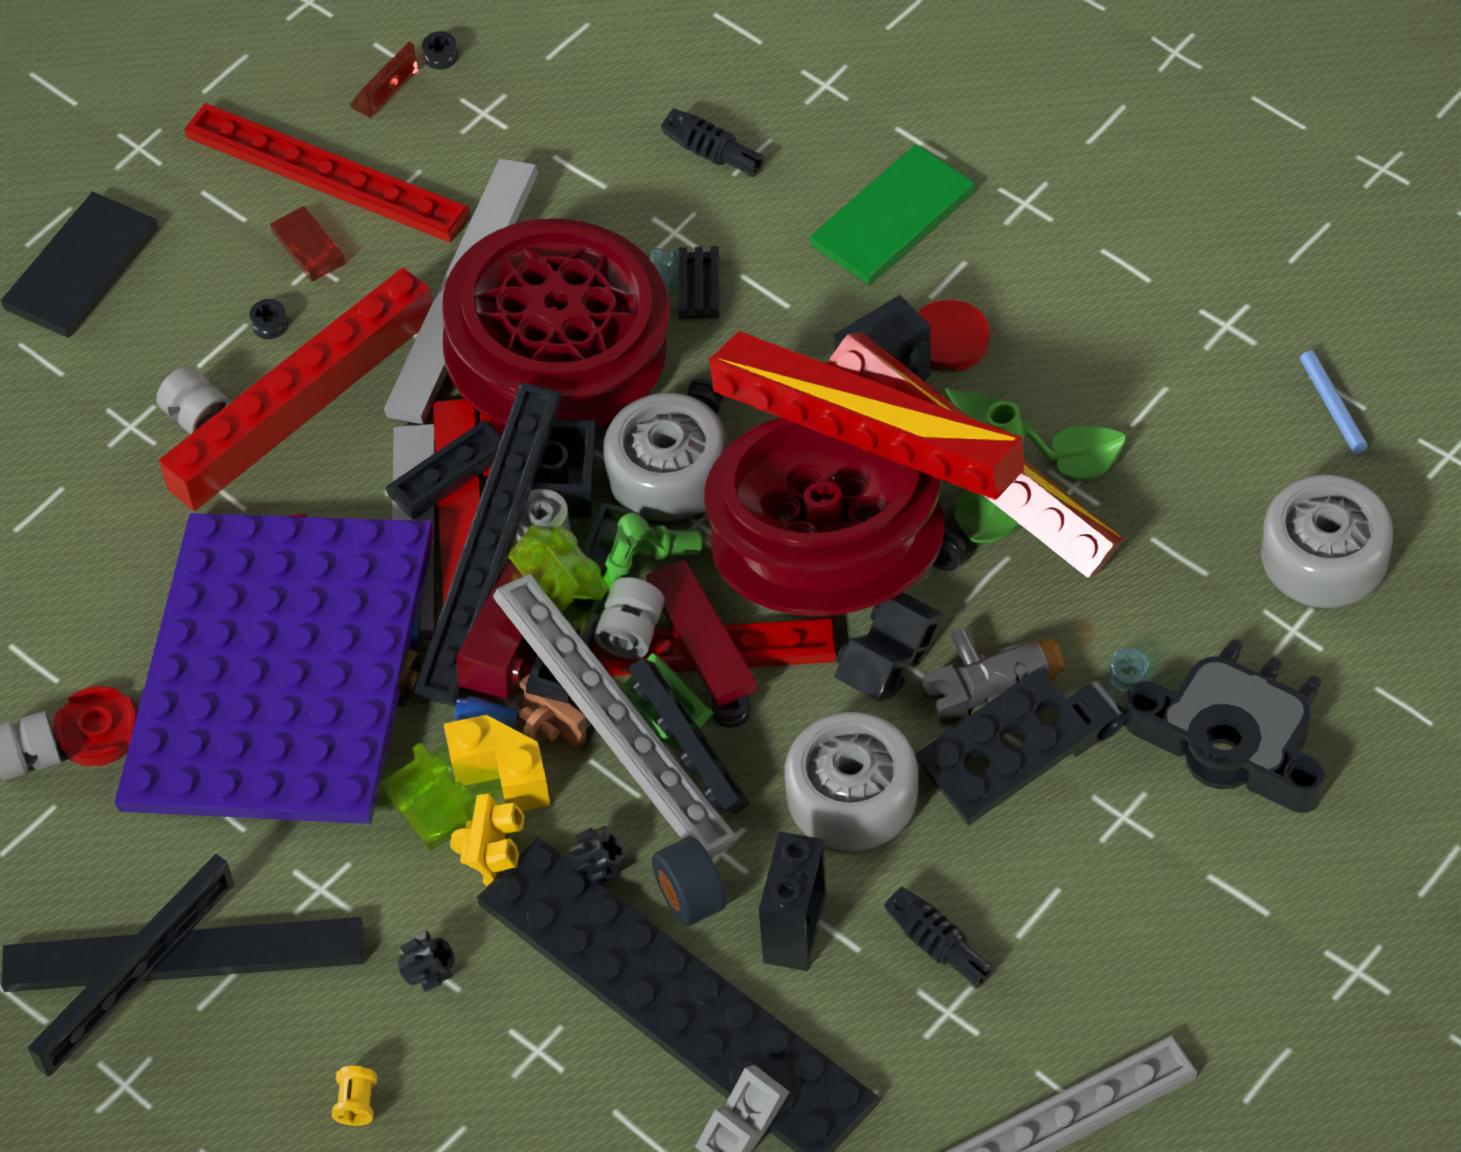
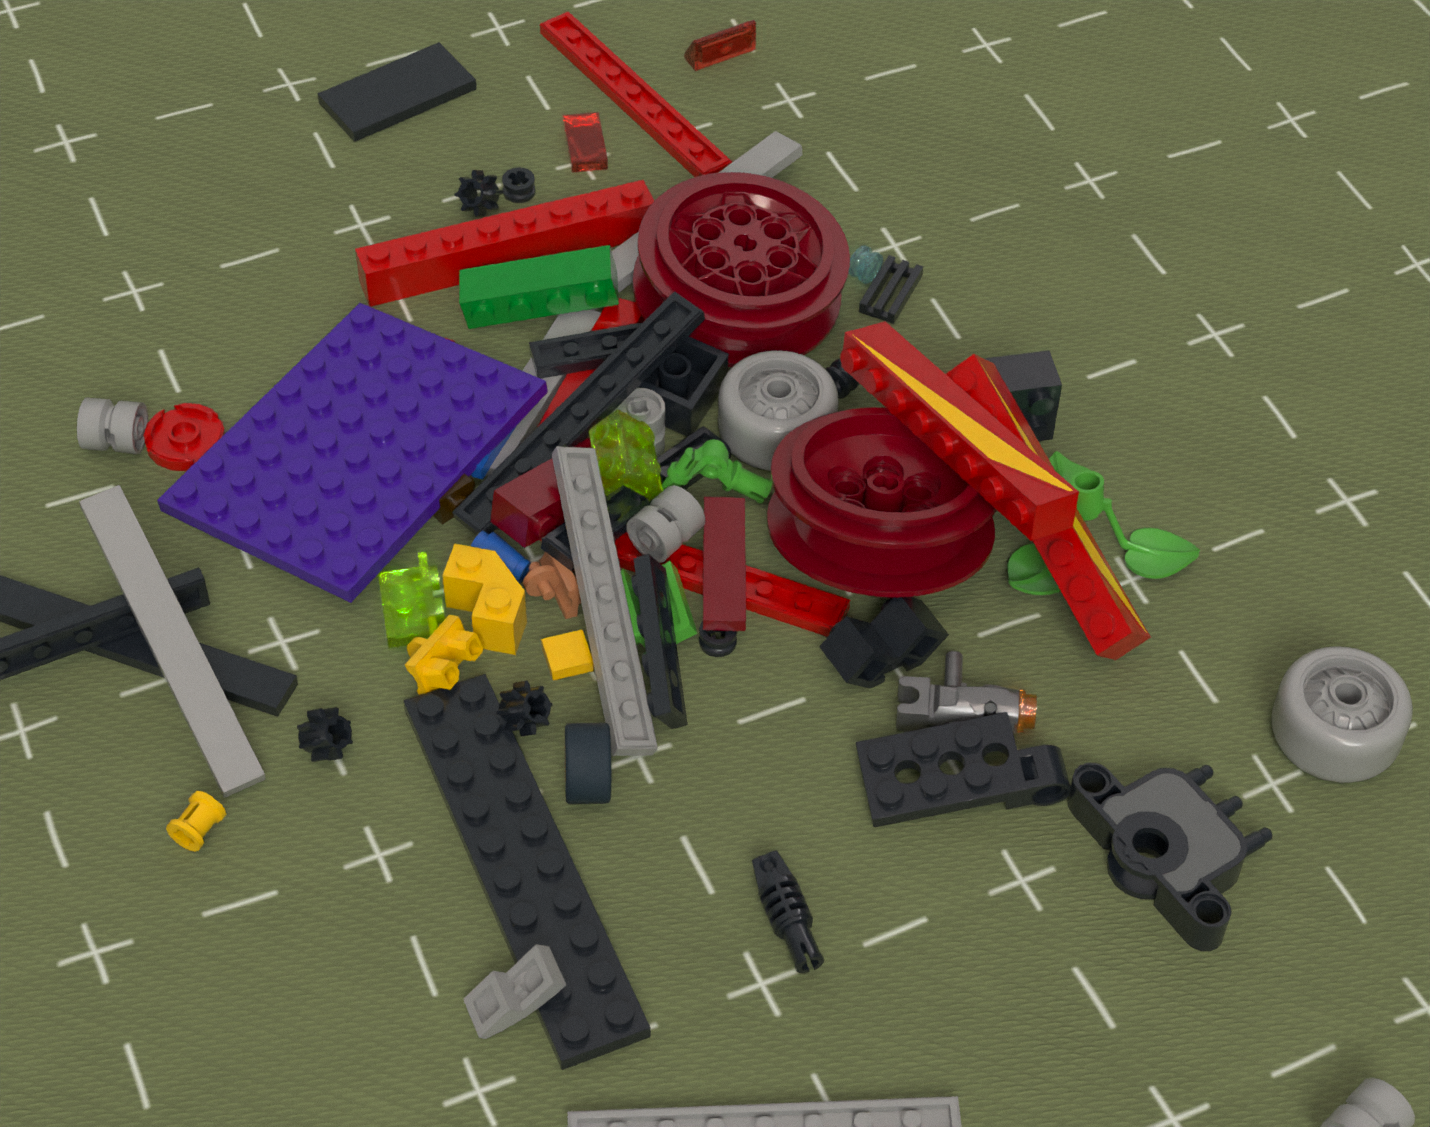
camera: 20 degrees right, 5 degrees down
light grey wheel [156,366,232,435] -> none
black bush [422,31,458,70] -> none
black hinge [661,108,764,177] -> none
black window [759,831,827,971] -> none
light grey wheel [784,712,918,852] -> none
green tile [810,144,975,286] -> none
red tile [918,299,990,372] -> none
black bush [933,531,966,571] -> none
clear light blue bush [1109,648,1149,692] -> none
medium blue bar [1300,350,1368,454] -> none
none -> light grey tile [79,485,265,798]
none -> black gear [454,170,504,217]
none -> green brick [459,245,619,329]
none -> yellow tile [541,629,594,681]

